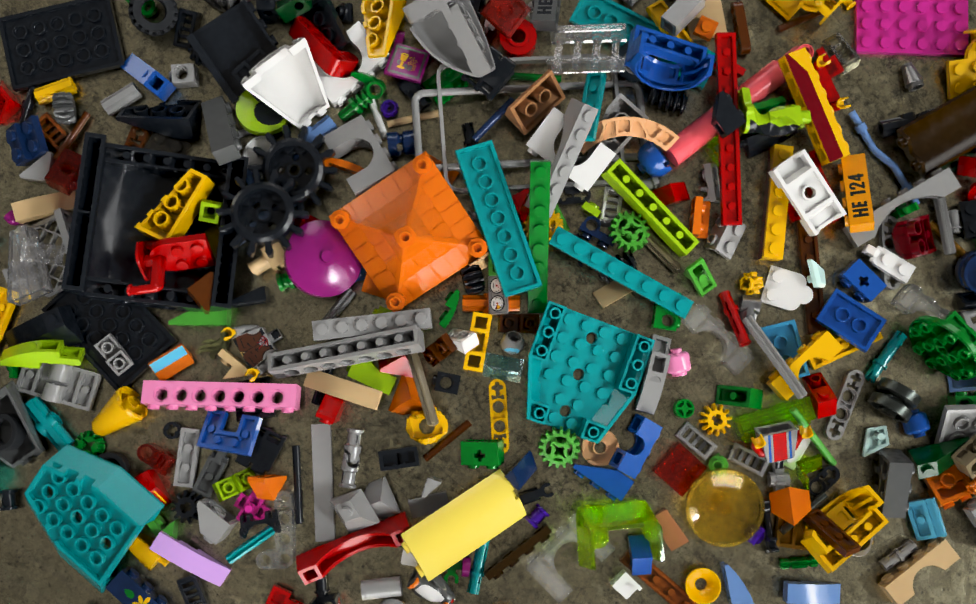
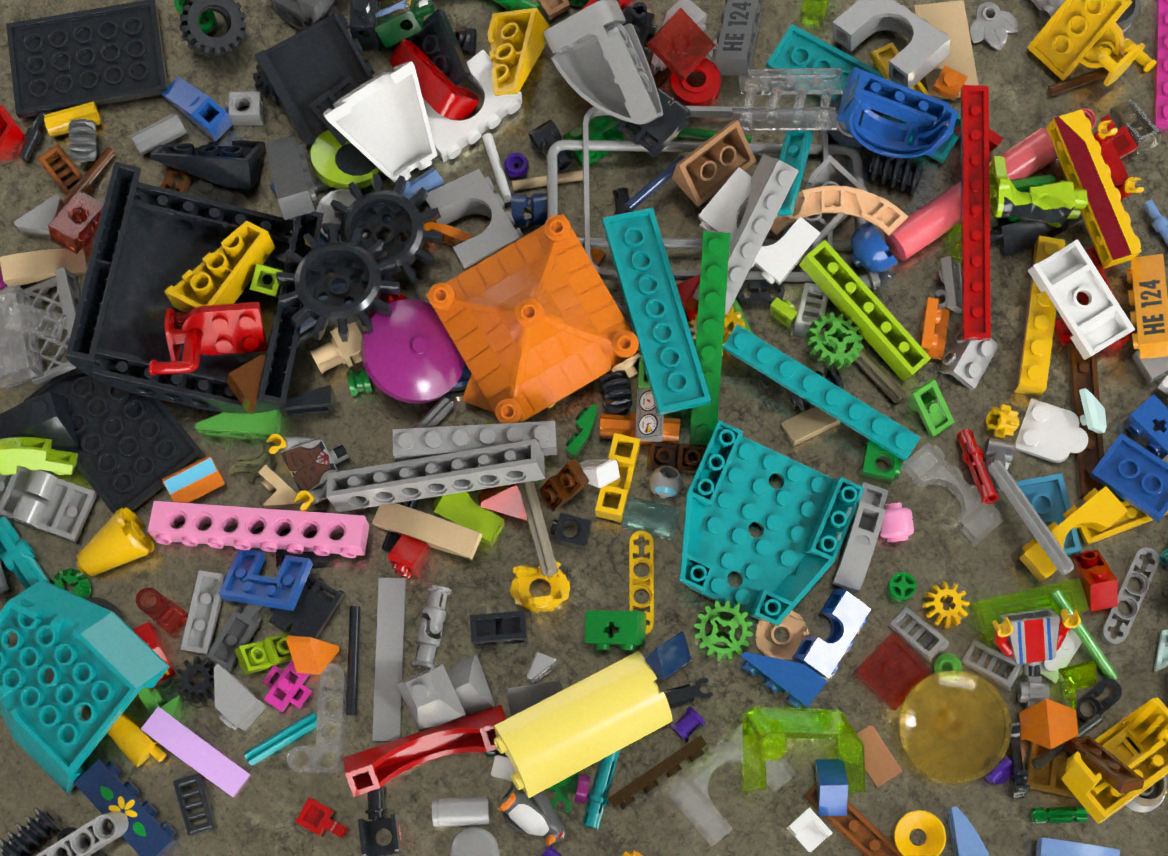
camera: 10 degrees right, 10 degrees down
dark blue plate [6,115,49,166] -> none
light grey slope [94,333,134,376] -> none
black bush [163,421,182,439] -> none
black slope [173,8,202,49] -> none
black piece [239,509,281,539] -> none
green piece [338,71,386,122] -> none
magenta flag [384,30,431,84] -> none
orange slope [388,376,435,415] -> none
reddish brown bar [423,419,472,462] -> none
dark blue plate [578,216,614,250] -> none
red slope [652,182,690,207] -> none
black slope [711,90,746,139] -> none
green slope [715,385,763,409] -> none
reddish brown beam [730,1,751,55] -> none

